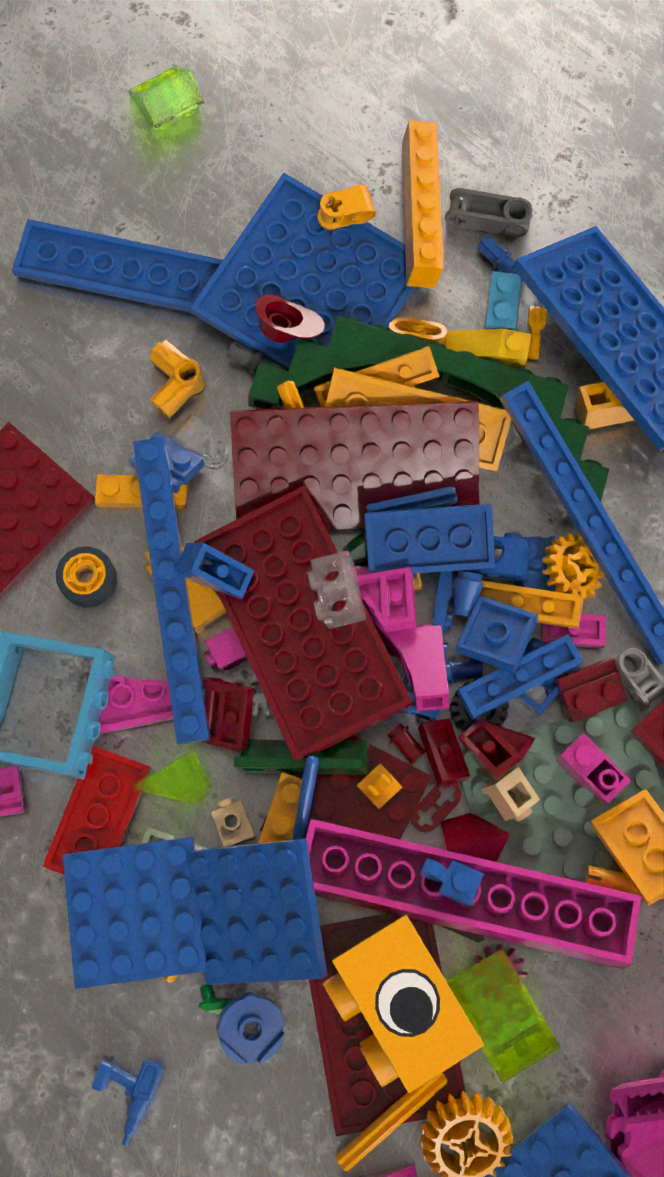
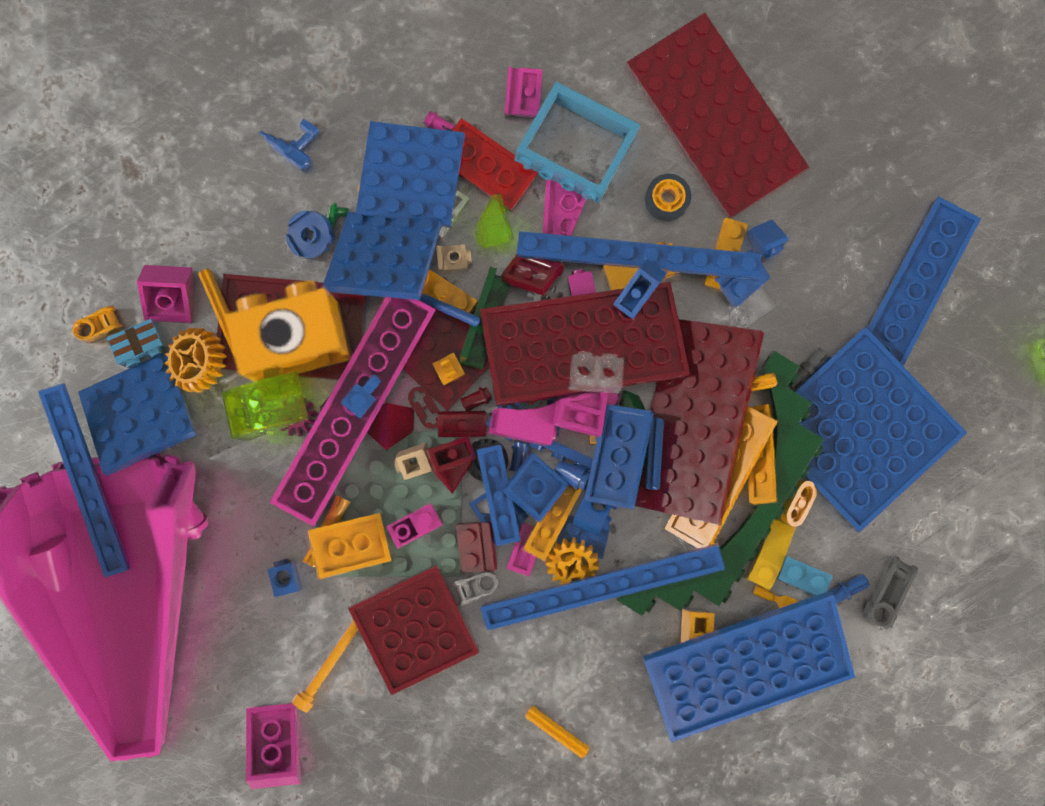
camera: 105 degrees right, 10 degrees up
light orange piece [149,340,206,418] -> none
dark red piece [255,295,325,343] -> none
light orange piece [317,184,376,230] -> none
light orange brick [402,120,443,288] -> none
none -> dark pink pin [423,111,455,131]
none -> blue slope [746,219,789,260]

